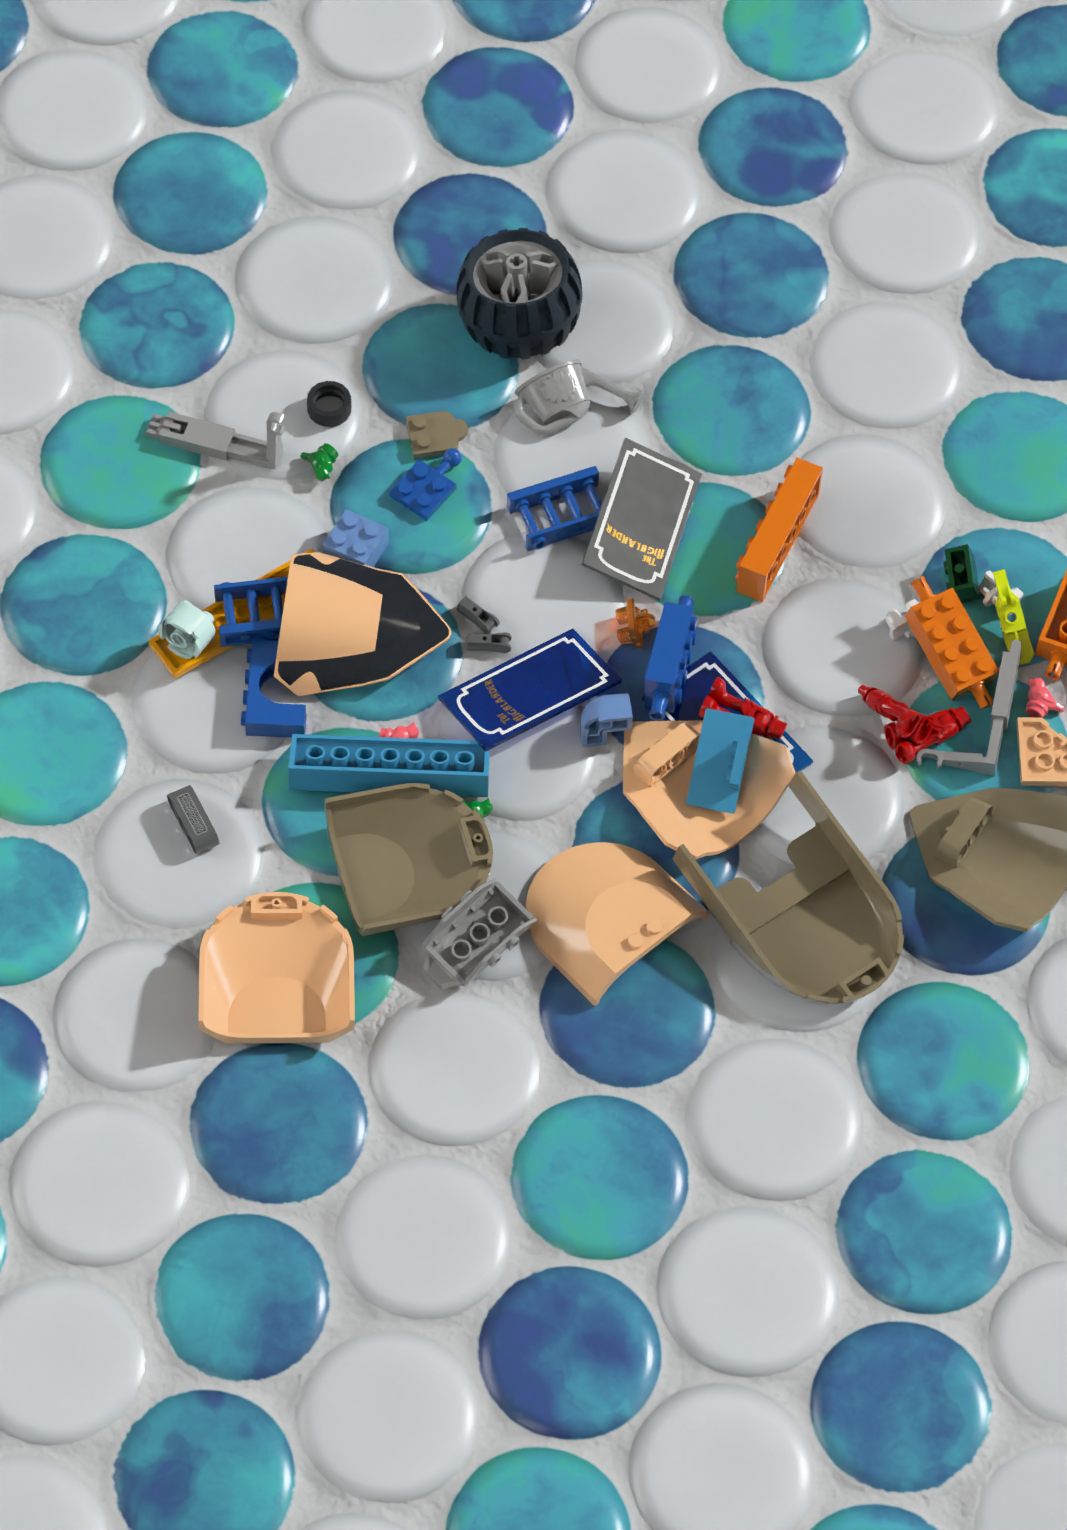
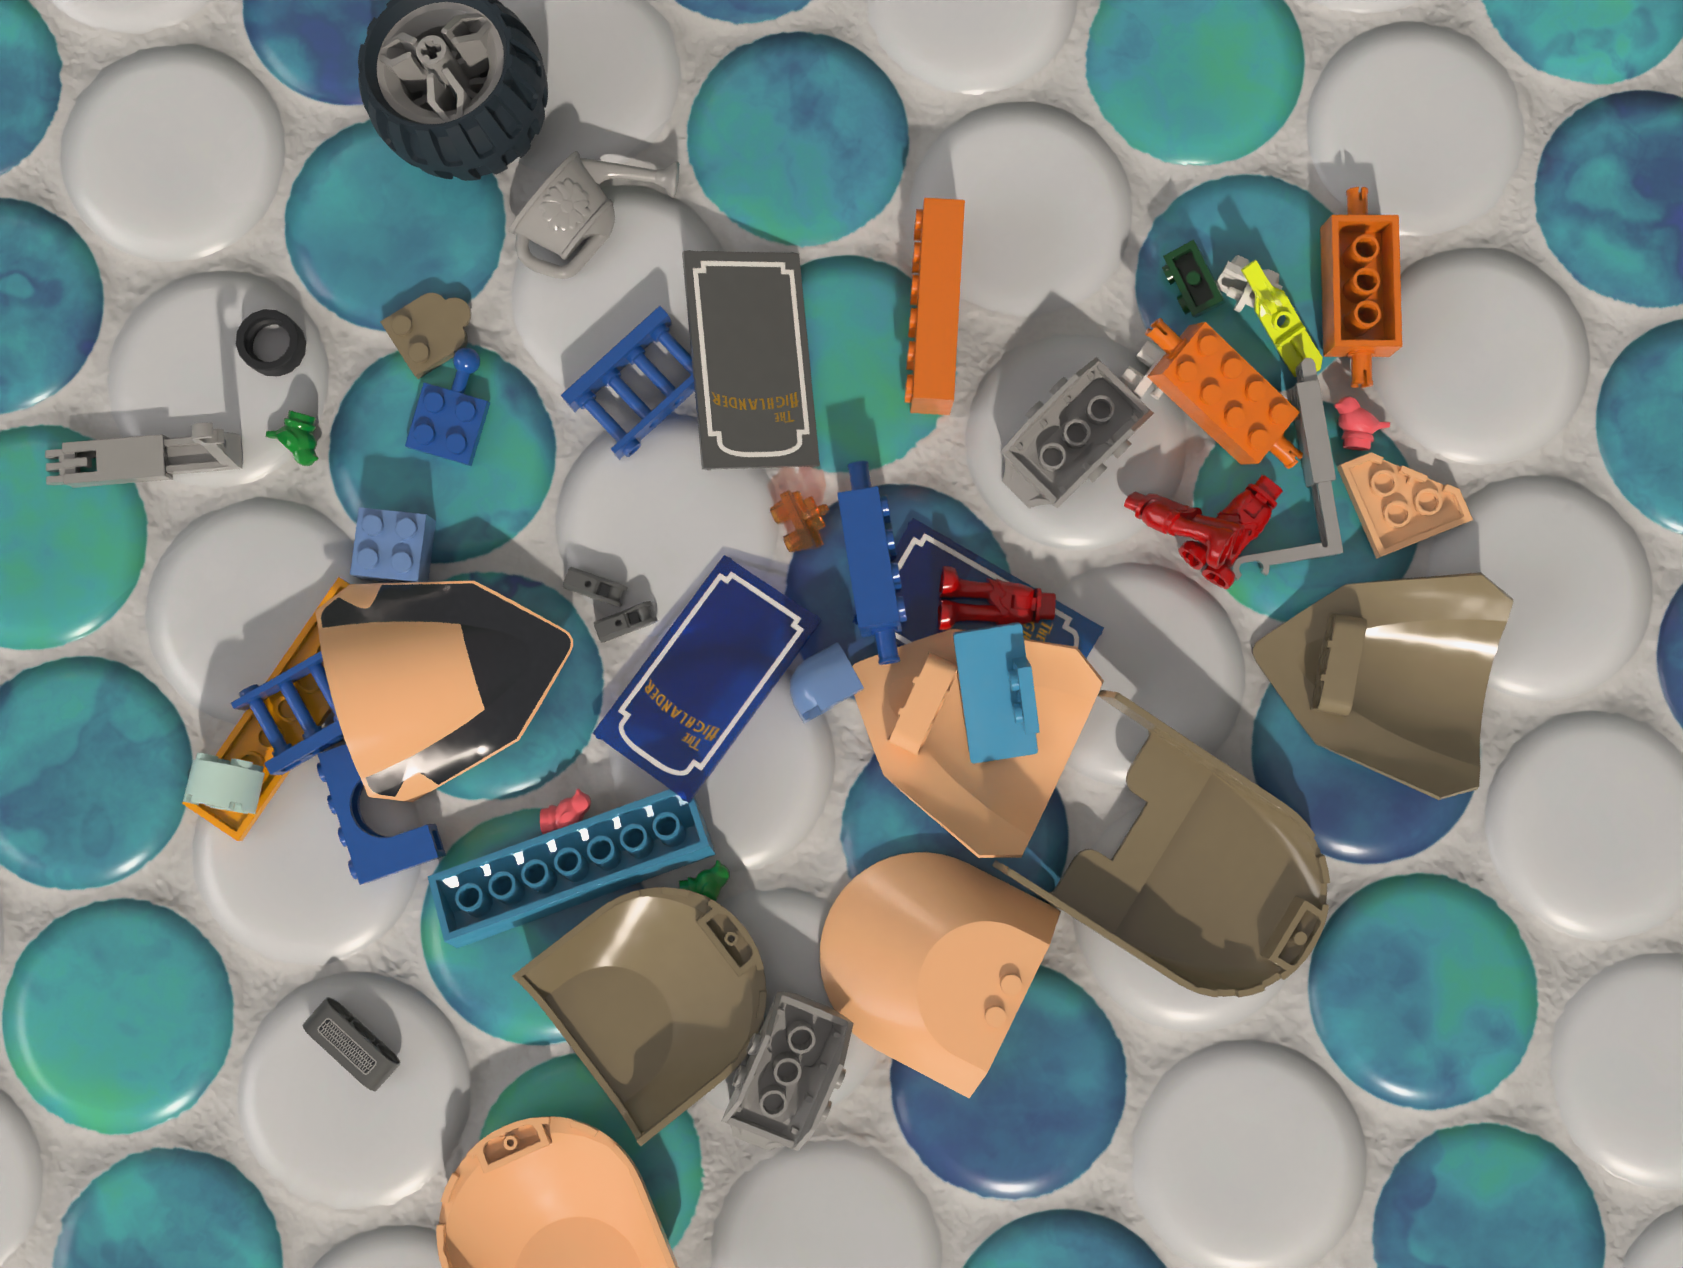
camera: 20 degrees left, 25 degrees up
none -> light grey slope [1001,357,1154,508]

